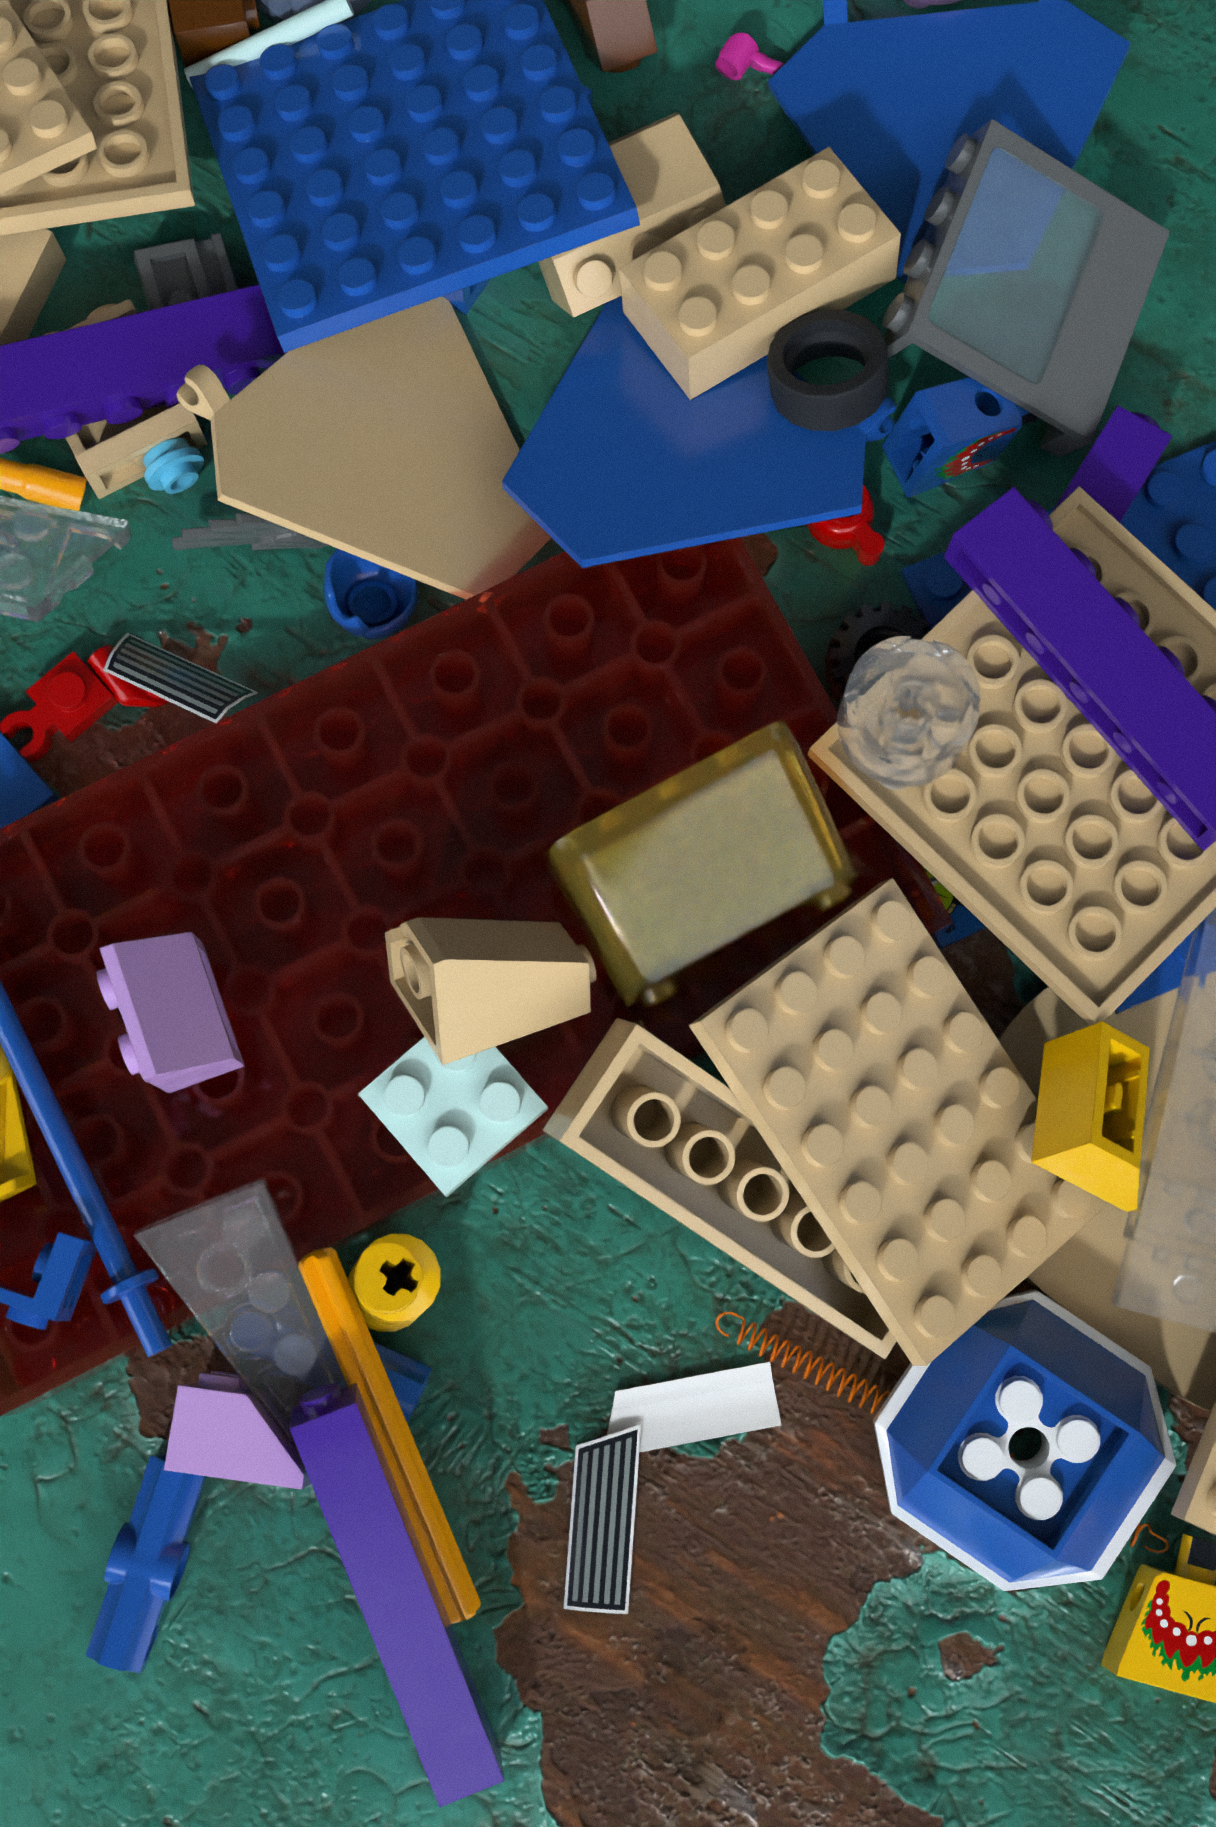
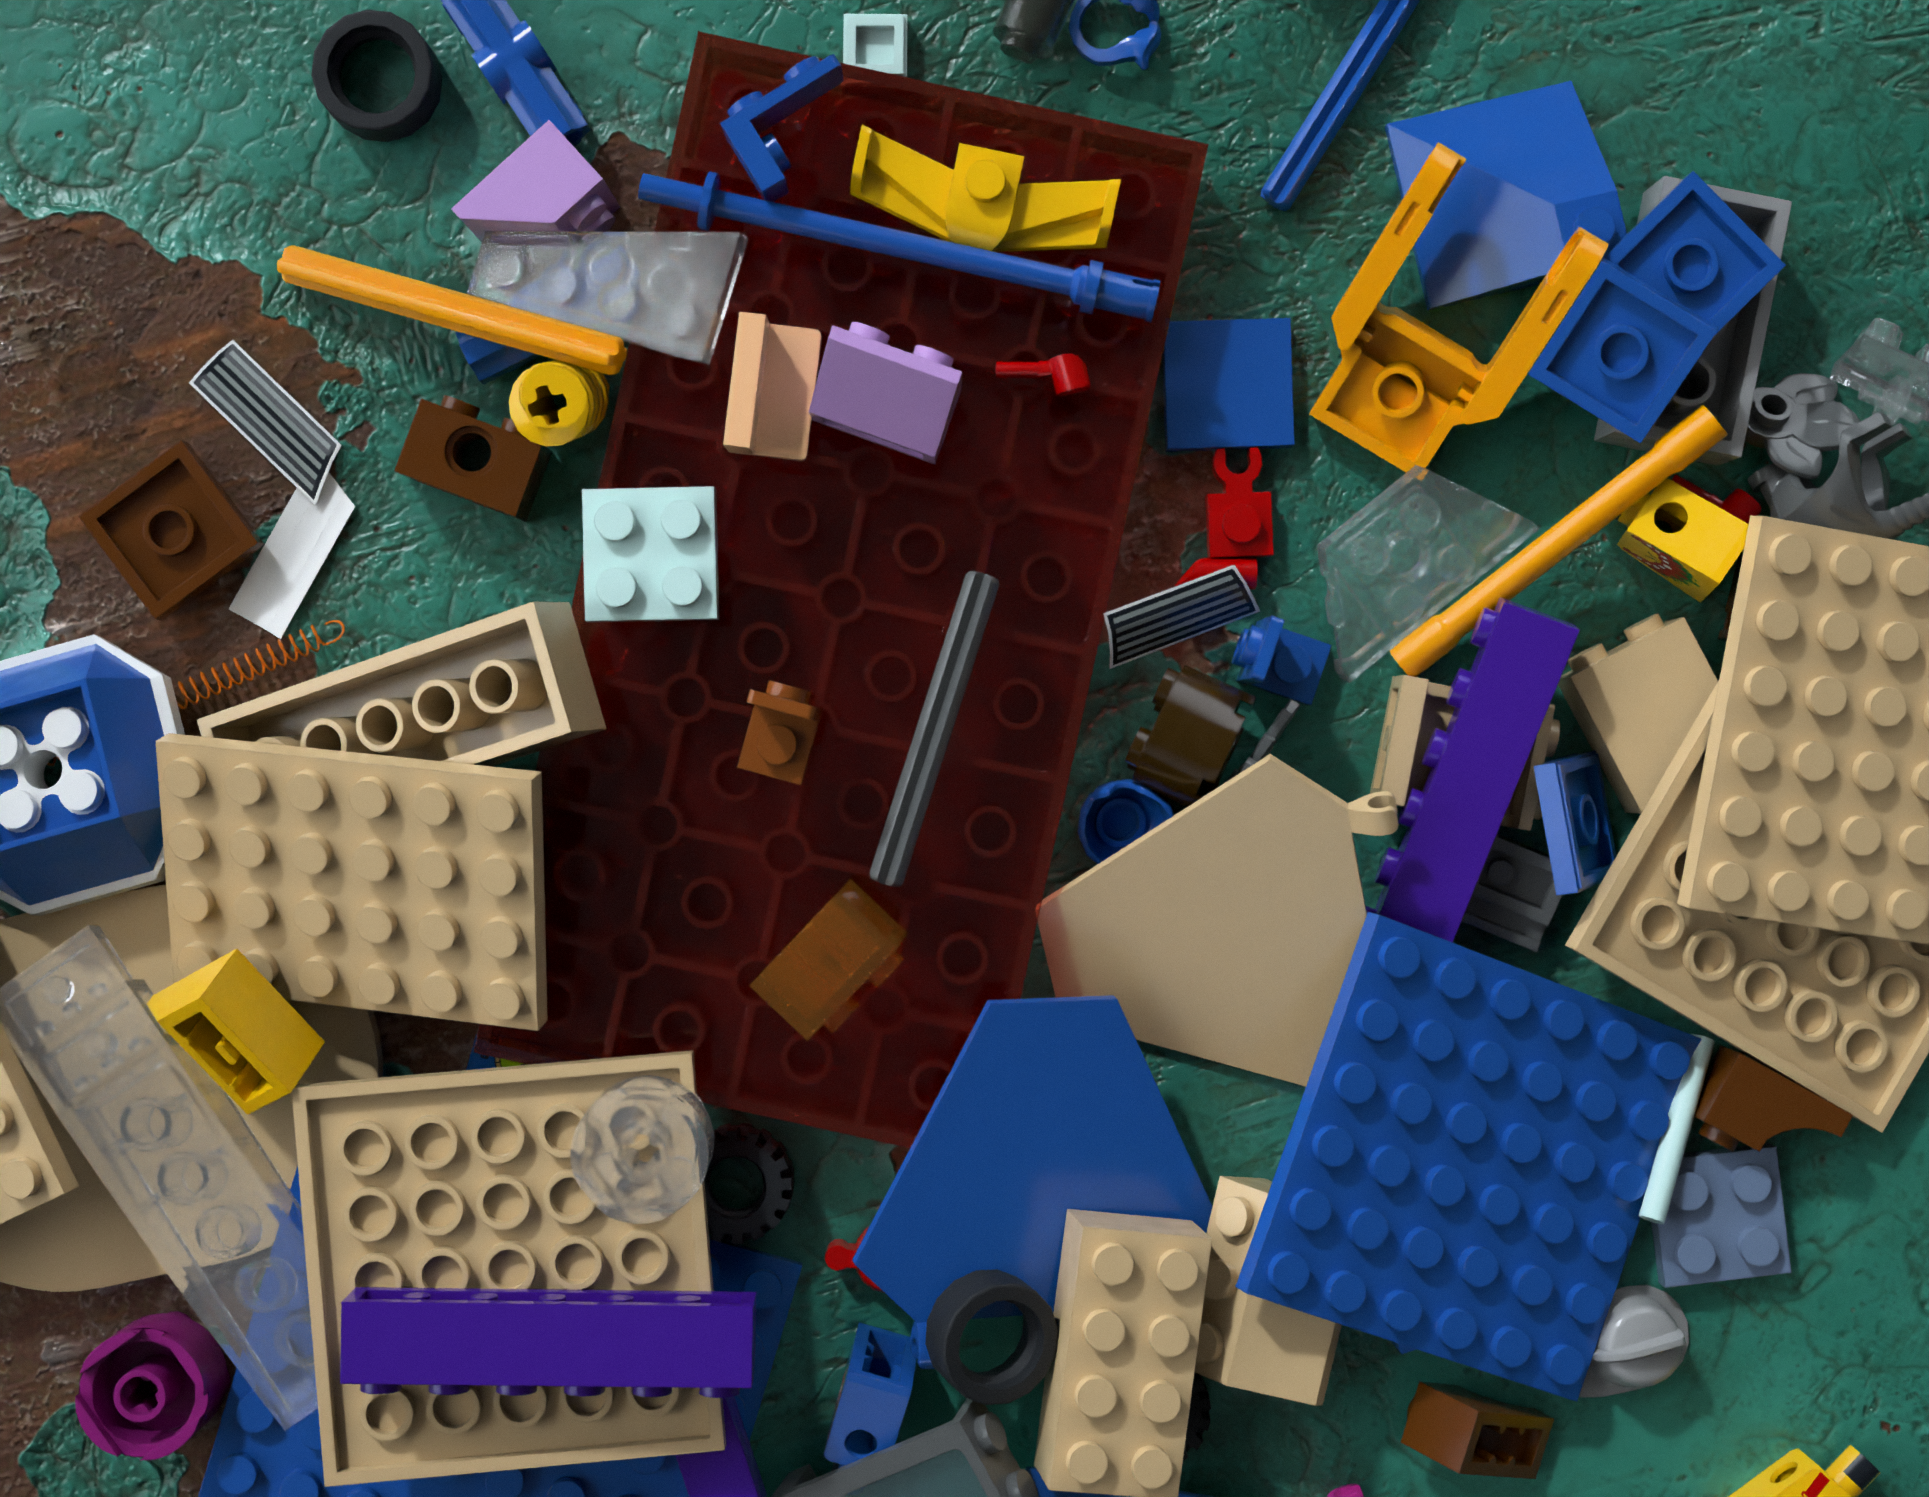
camera: 135 degrees right, 10 degrees up
medium azure plate [143,438,204,494] -> none
dark purple brick [289,1383,504,1808] -> none
tan slope [385,917,596,1065] -> none
clear yellow windscreen [549,721,859,1008] -> none
none -> reddish brown plate [78,440,265,620]
none -> black tyre [311,9,442,142]
none -> reddish brown brick [394,395,553,522]
none -> light nougat panel [723,311,822,461]
none -> dark orange bracket [737,680,823,785]
none -> clear orange brick [749,879,908,1041]
none -> dark grey axle [869,571,999,887]
none -> red hand [996,354,1090,396]
none -> dark brown brick [1125,665,1257,807]
none -> blue bracket [1232,615,1332,706]
none -> blue tile [1533,750,1616,895]

